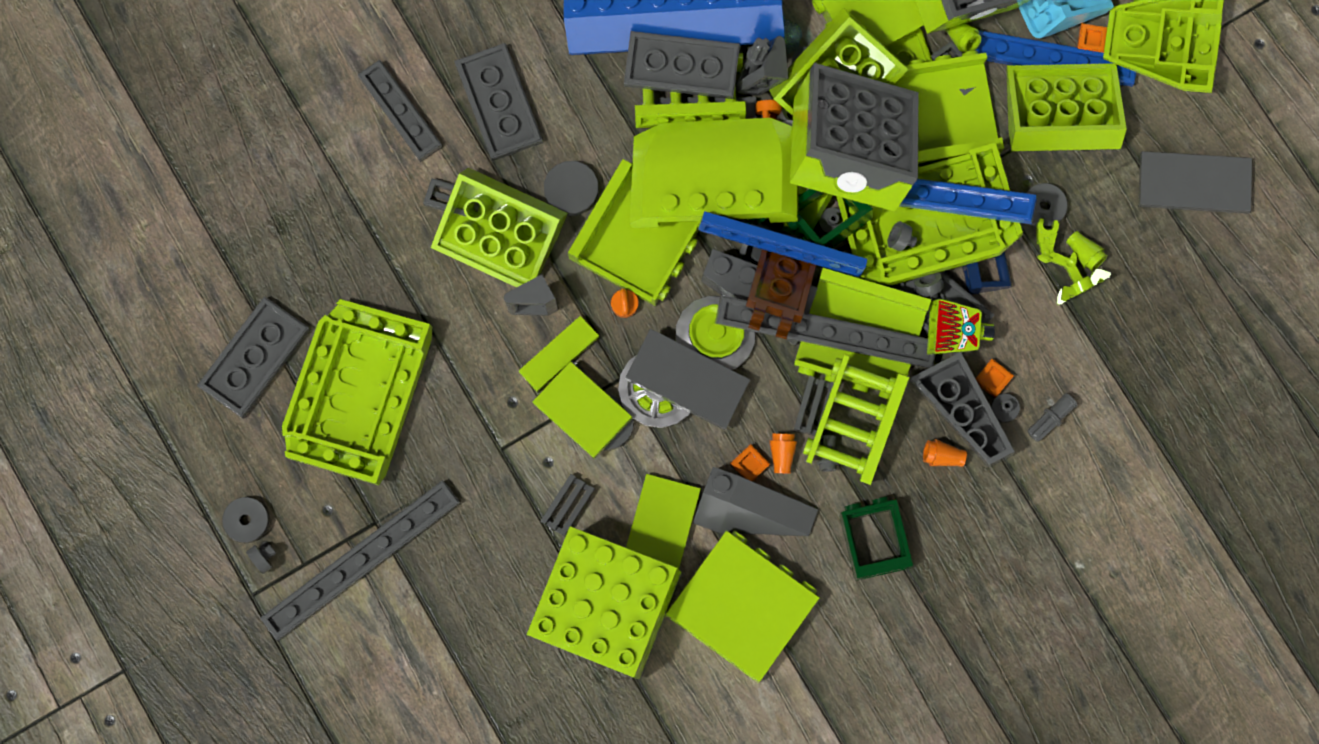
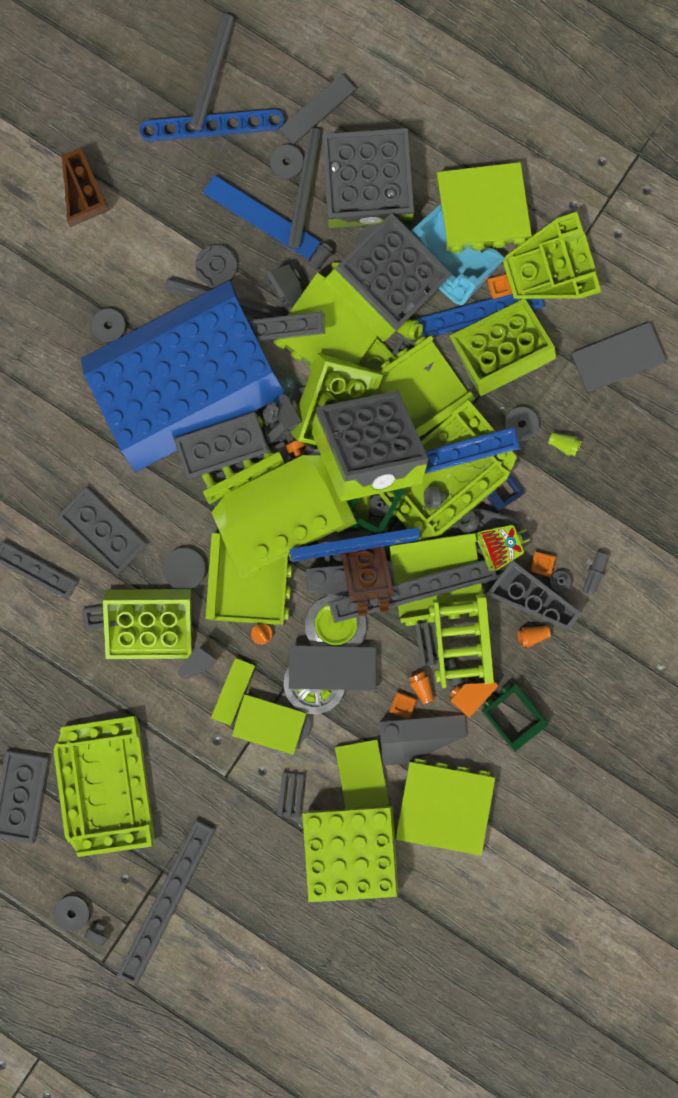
camera: 25 degrees left, 5 degrees up
lime piece [1036,218,1111,305] -> none
none -> orange slope [449,683,498,718]

